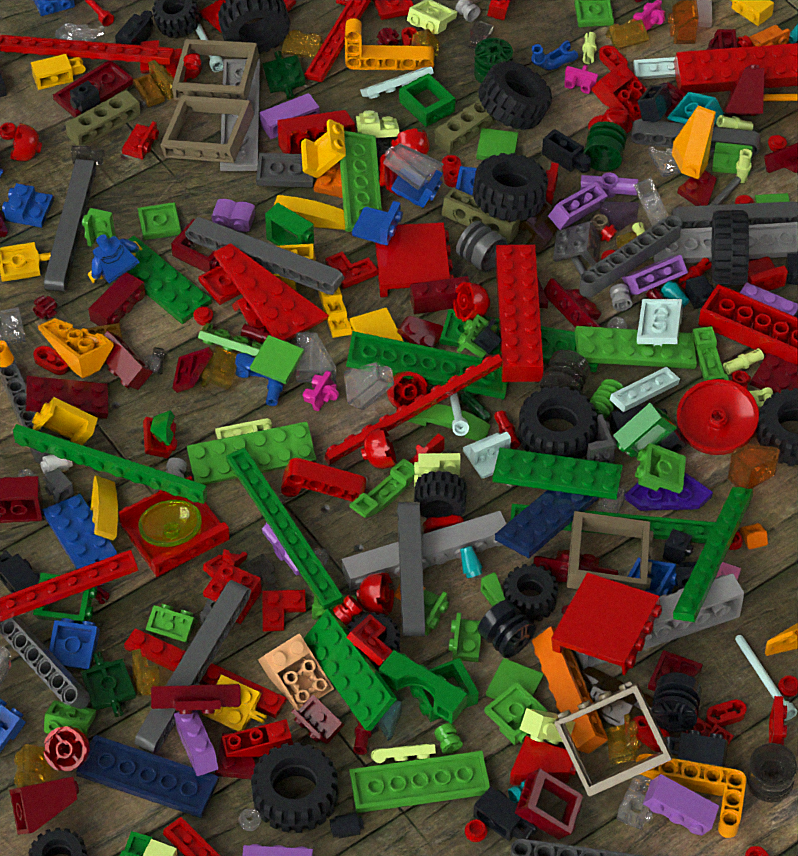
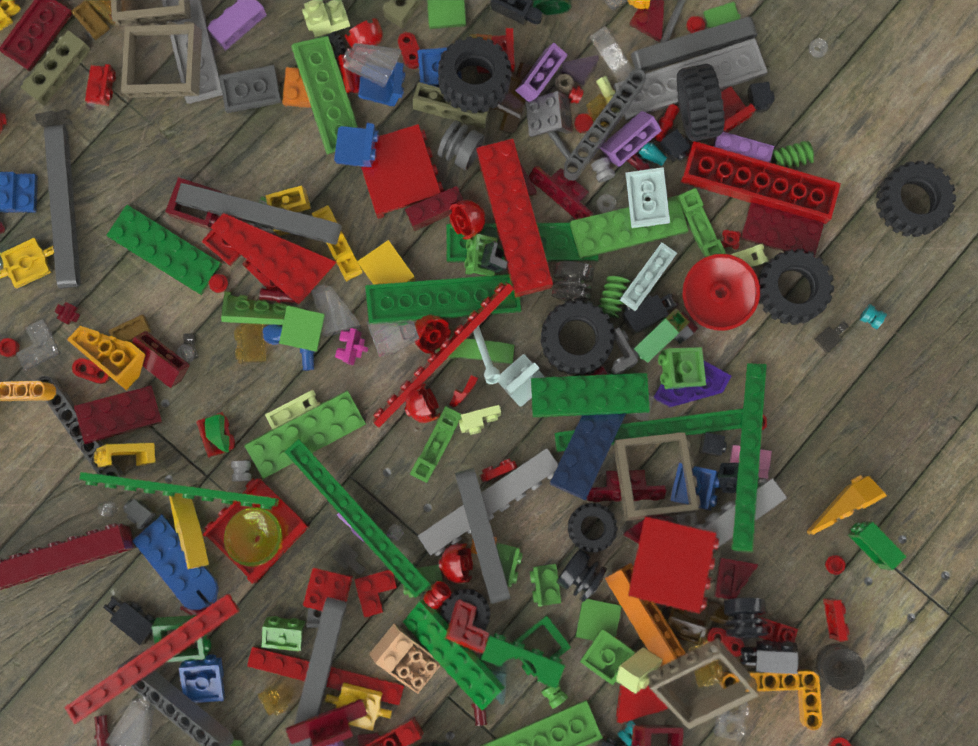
camera: 10 degrees left, 30 degrees up
white brick [40,454,73,474] -> none
black brick [70,81,100,114] -> none
dark green plate [81,652,136,717] -> none
bright green bracket [82,208,116,247] -> none
blue torso [88,234,142,284] -> none
dark red brick [88,272,145,326] -> none
bright green tile [138,202,181,240] -> none
dark red wing [172,347,214,393] -> none
red slope [203,549,248,578] -> none
medium lavender brick [212,199,255,232] -> none
green window [265,202,315,249] -> none
yellow slope [274,195,345,230] -> none
red wedge [277,110,355,154] -> none
red beam [280,458,367,502] -> none
bracket [291,695,345,744] -> none
yellow panel [301,119,346,179] -> none
red plate [325,251,378,289] -> none
yellowish green plate [371,744,436,763] -> none
dark red wing [397,315,444,348] -> none
black tyre [414,471,467,519] -> none
dark green axle [460,391,492,422] -> none
teal cone [460,545,483,578] -> none
bright green slope [480,572,505,607] -> none
red pin [494,410,520,449] -> none
medium lavender piece [580,172,638,198] -> none
medium lavender brick [643,774,719,836] -> none
red beam [705,699,747,727] -> none
yellowish green pin [723,348,764,375] -> none
clear orange slope [728,444,780,489] -> none
light aqua piece [735,635,798,721] -> none
orange slope [740,523,768,549] -> none

